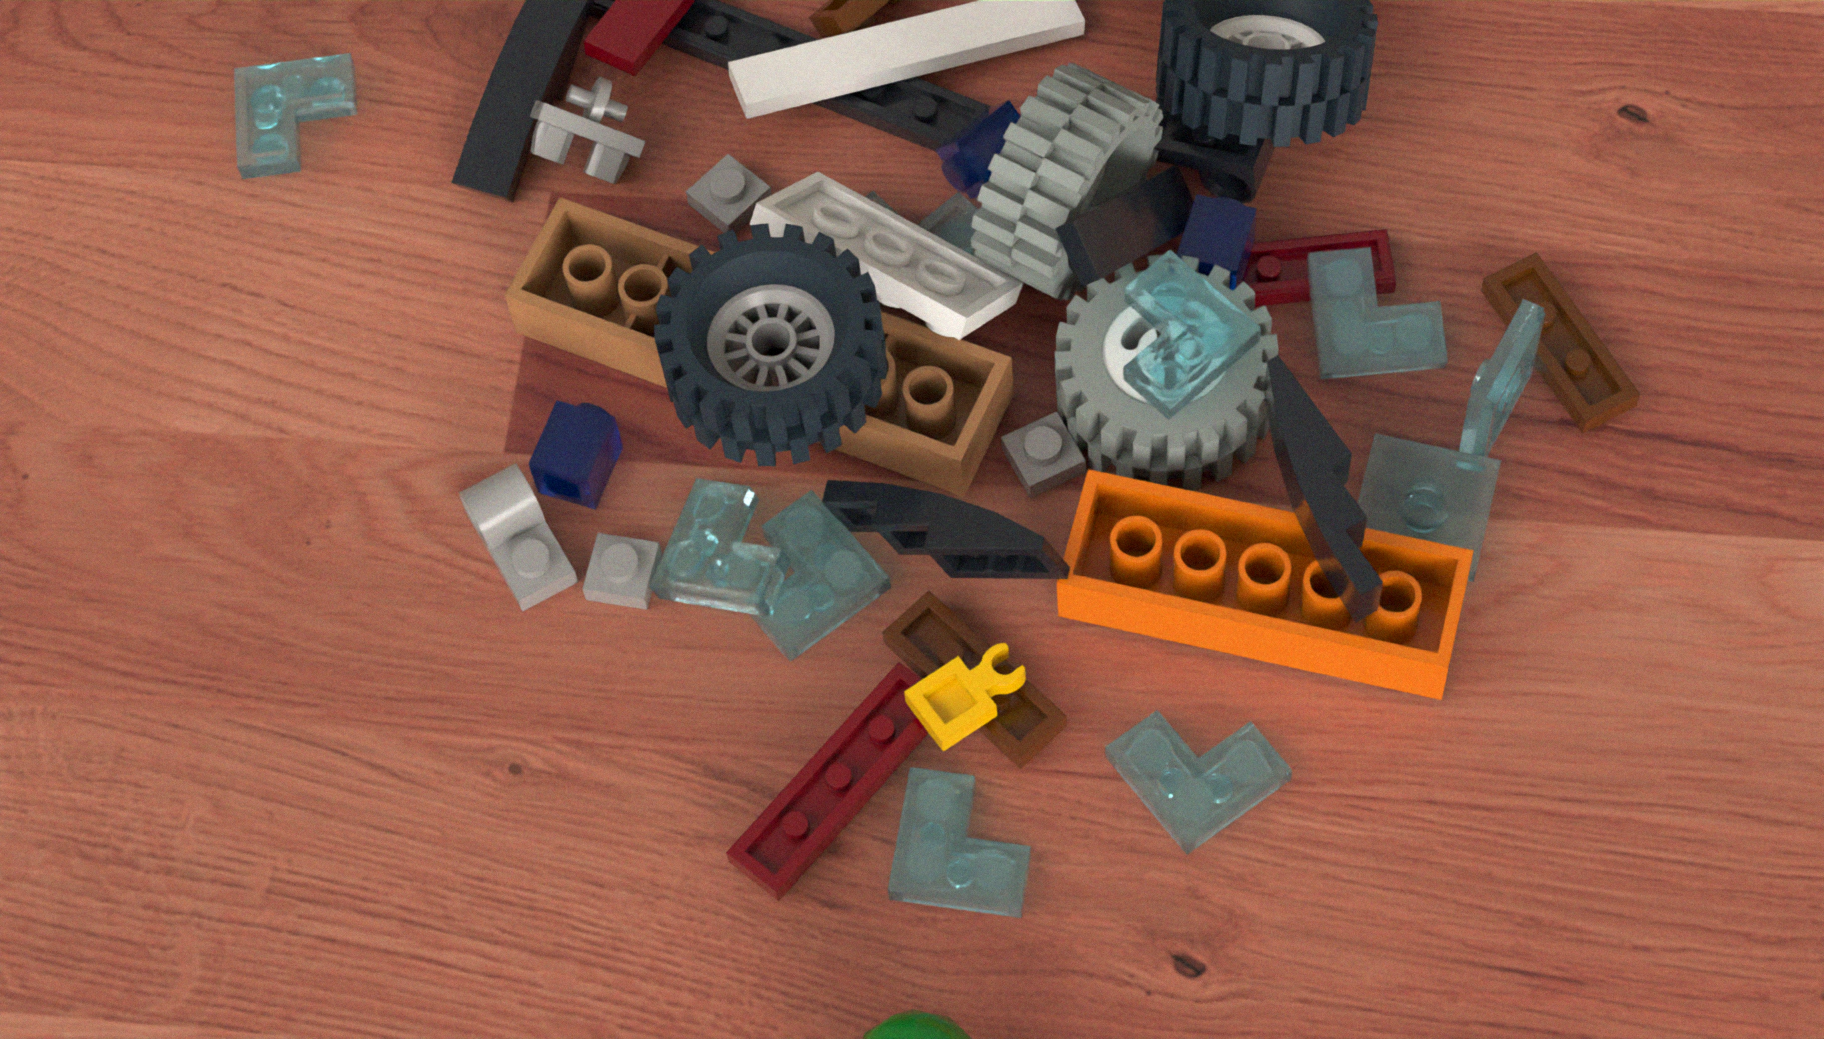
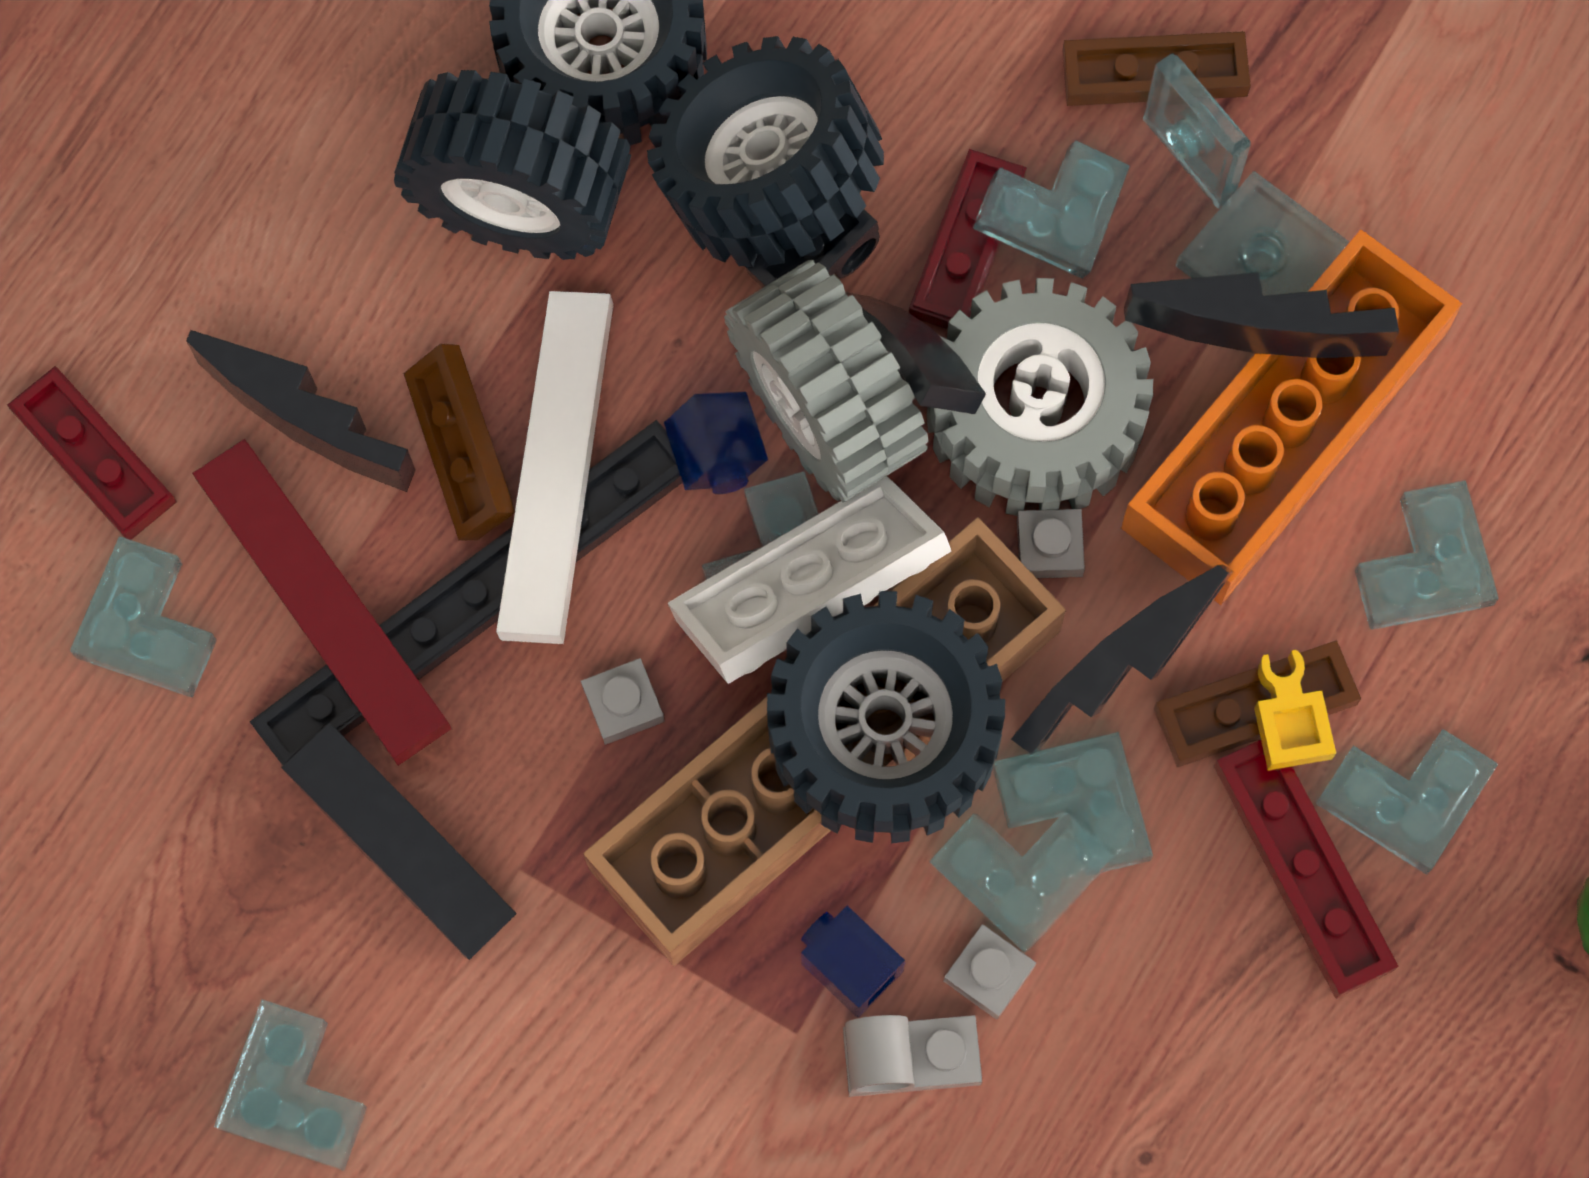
camera: 70 degrees left, 10 degrees up
light grey hips [530,77,646,184] -> none
clear light blue plate [1123,250,1261,420] -> none
clear blue brick [1176,194,1257,291] -> none

